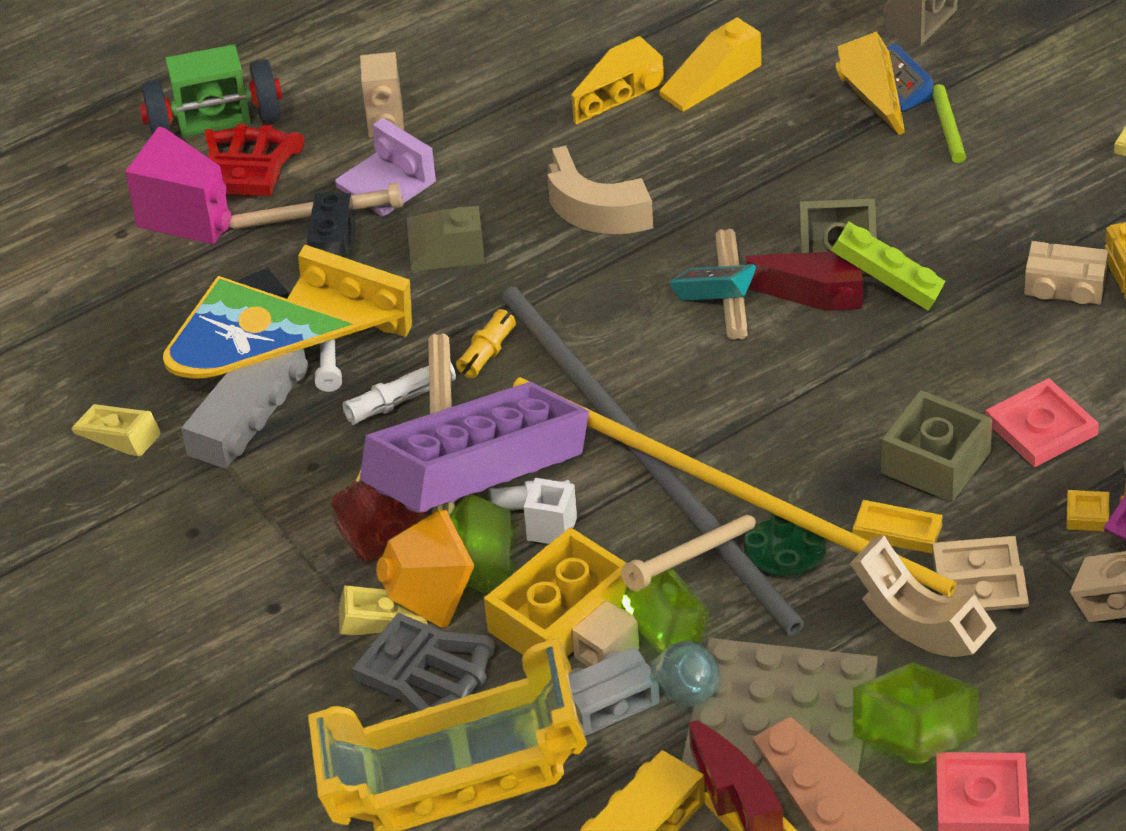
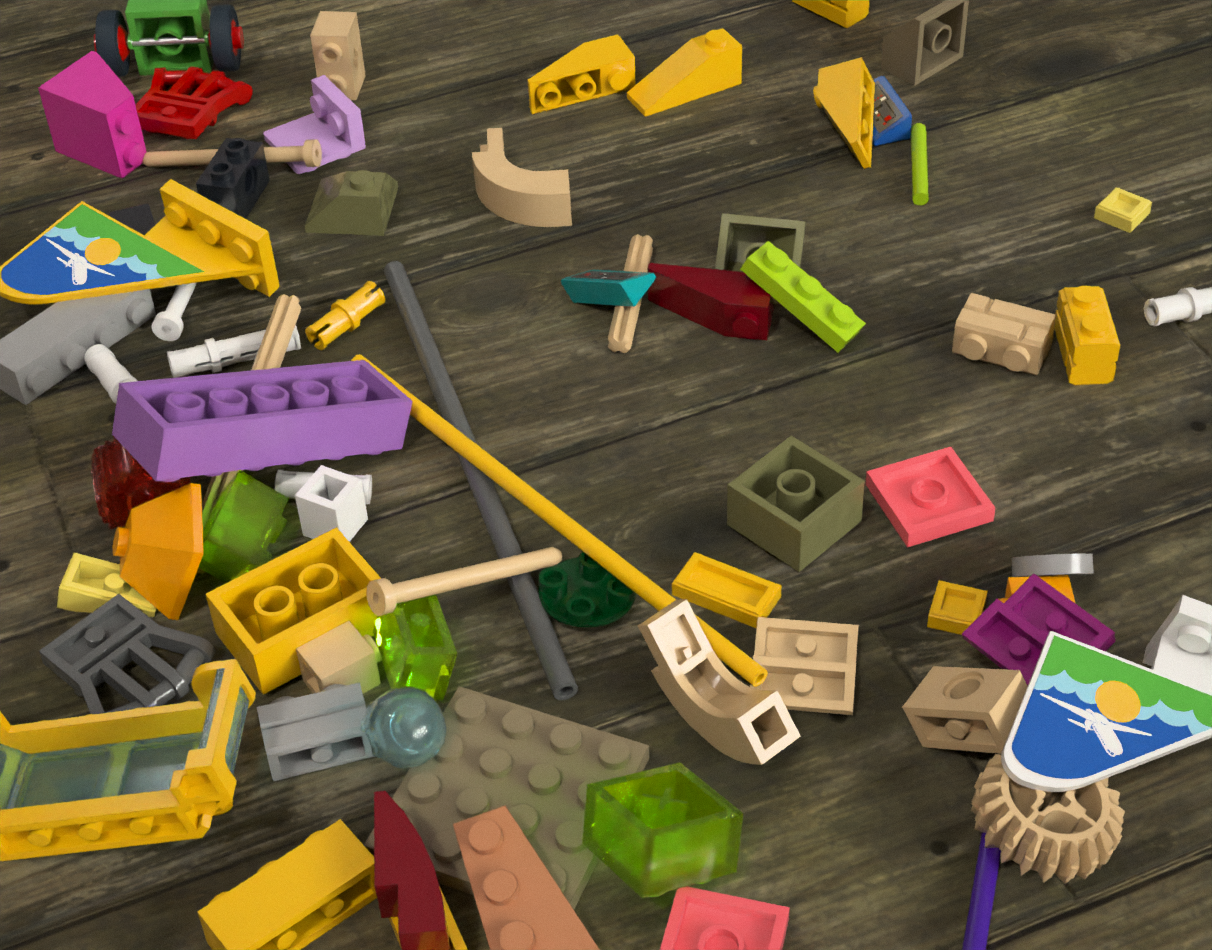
camera: 10 degrees right, 0 degrees up
none -> white piece [84,344,137,404]

